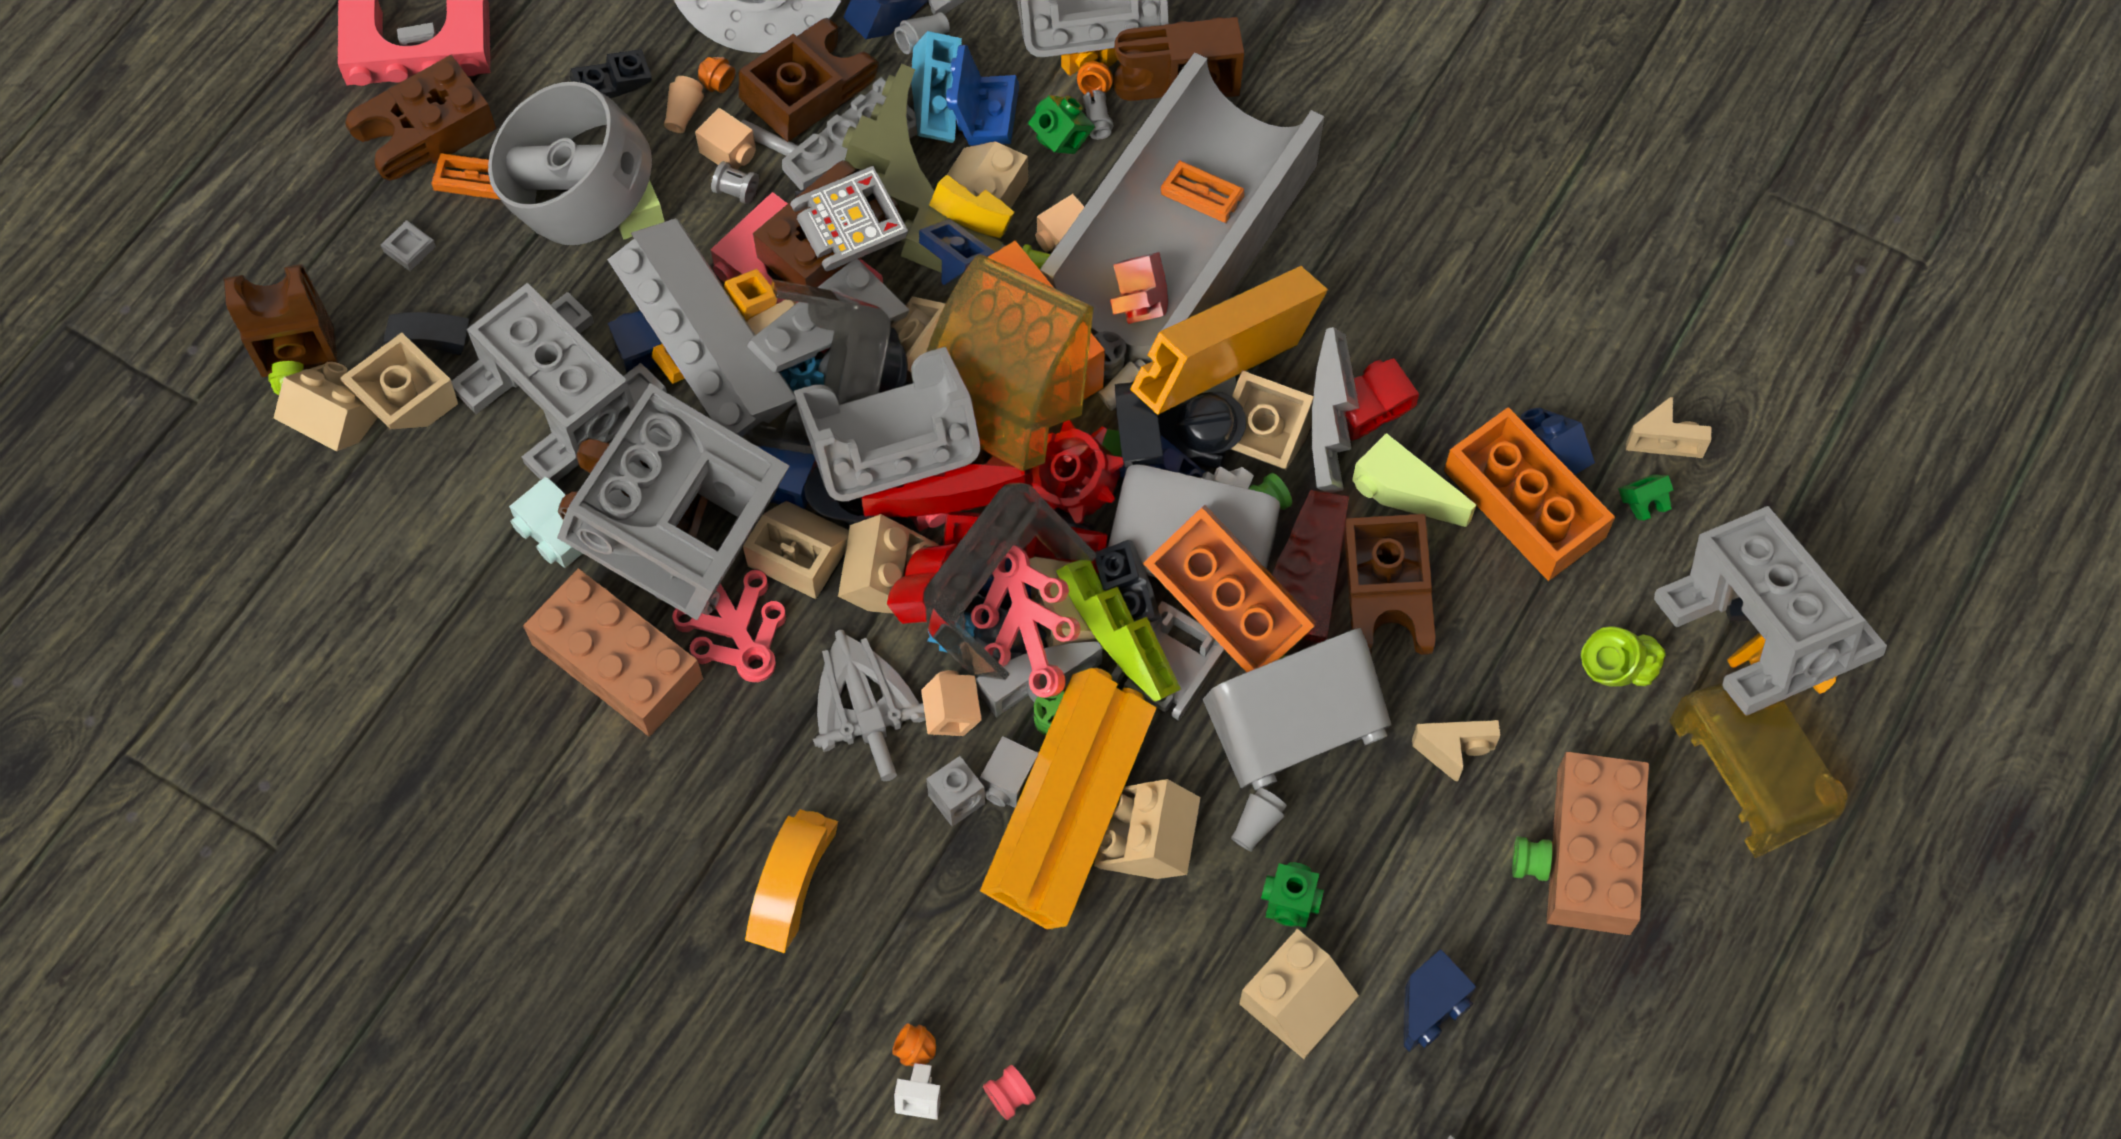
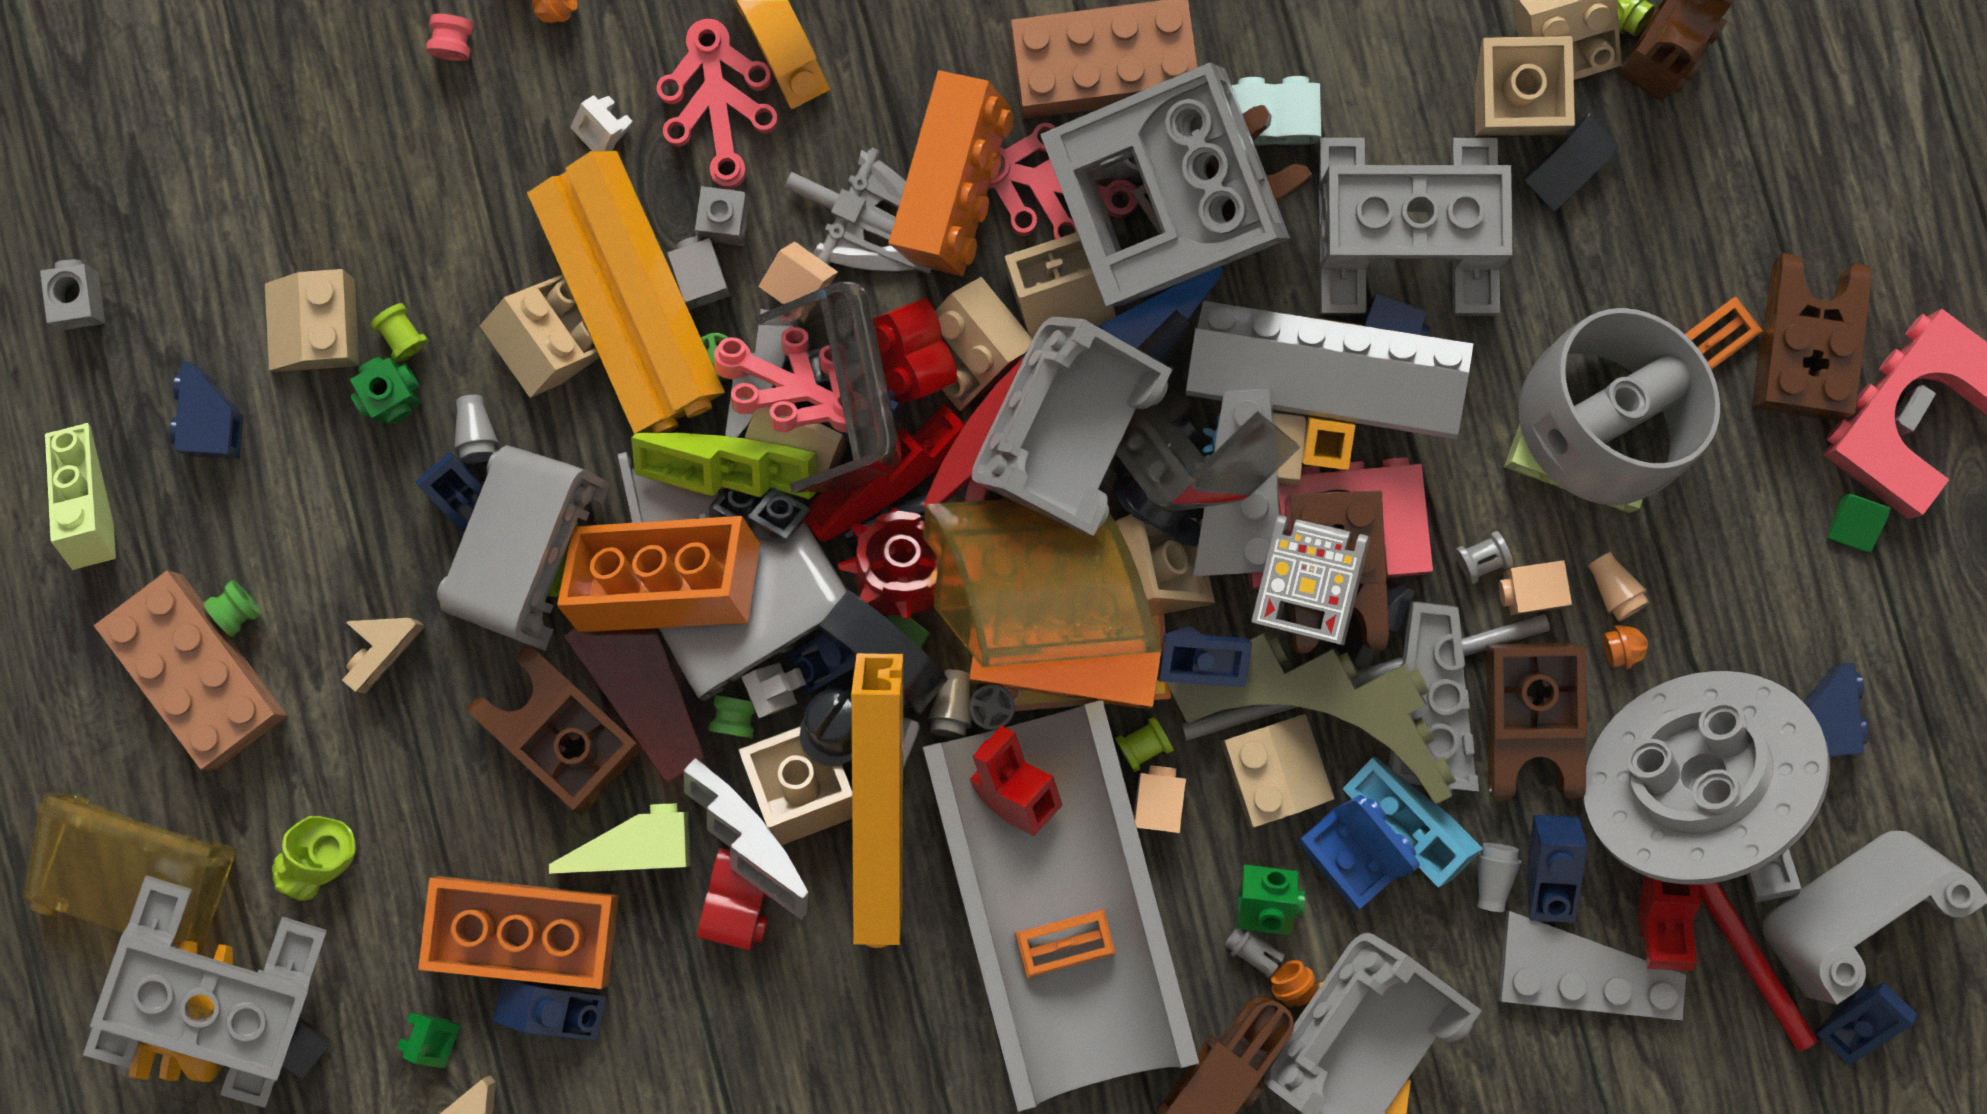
camera: 135 degrees right, 20 degrees up
light grey tile [381,220,436,271] -> none
black slope [570,49,652,99] -> none
yellow slope [929,175,1014,238] -> none
none -> yellowish green slope [45,423,116,570]
none -> lime bush [370,303,429,363]
none -> dark blue slope [415,453,483,533]
none -> white tile [570,95,632,151]
none -> coral plant [657,19,778,190]
none -> orange brick [888,70,1013,276]
none -> green slope [1826,494,1891,553]

